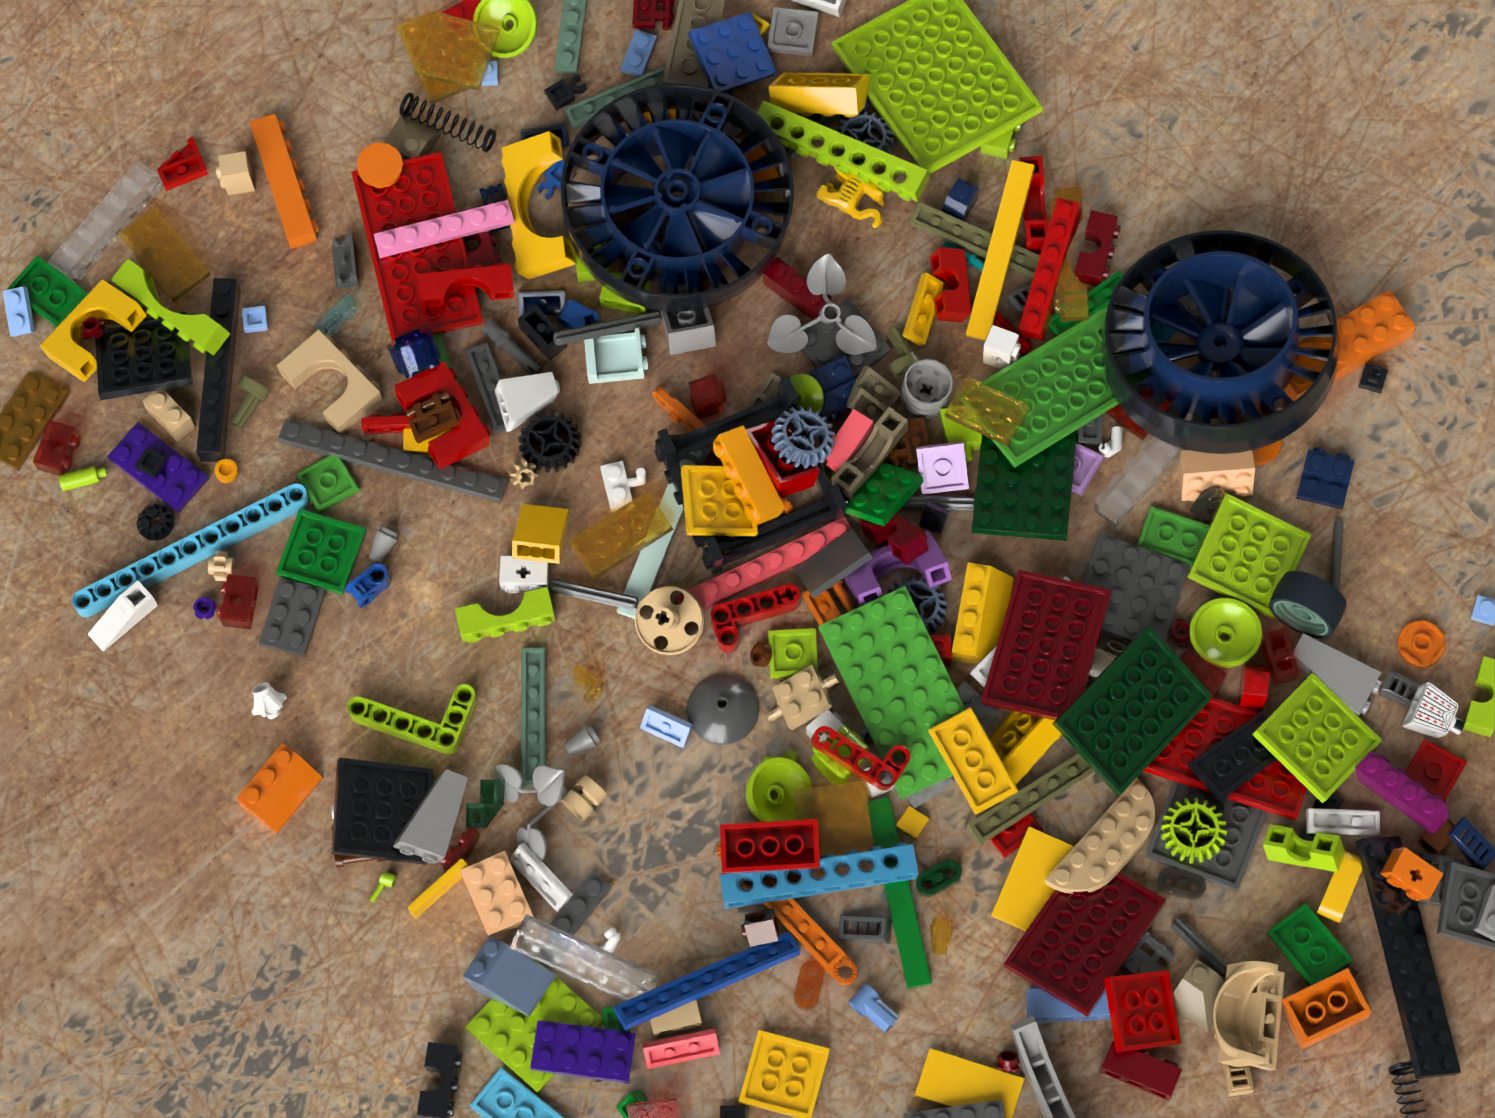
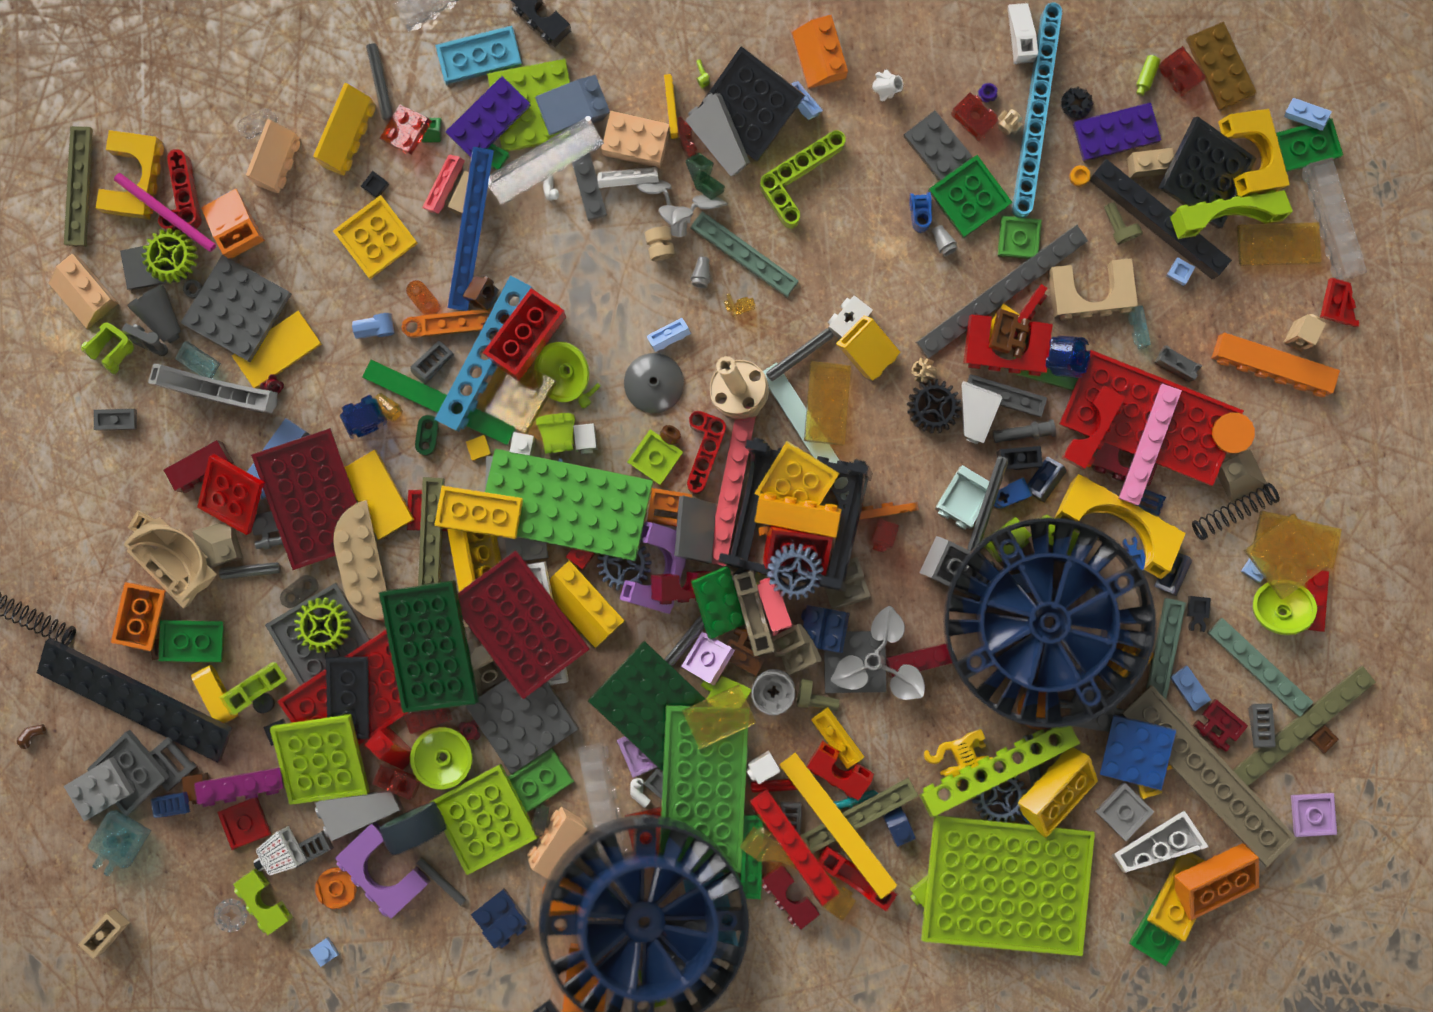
camera: 120 degrees right, 15 degrees up
dark red plate [81,317,105,340] -> none
black tile [135,447,168,479] -> none
lime arch [455,587,555,643] -> none
white plate [600,461,647,512] -> none
tan plate [766,665,840,730] -> none
lime dish [790,374,824,413] -> none
red beam [811,726,910,790] -> none
black plate [919,501,950,534] -> none
white tile [1306,808,1380,836] -> none
orange brick [1380,847,1443,901] -> none
none -> medium lavender arch [335,822,431,919]
none -> clear blue brick [339,395,387,439]
none -> light blue plate [791,81,823,120]

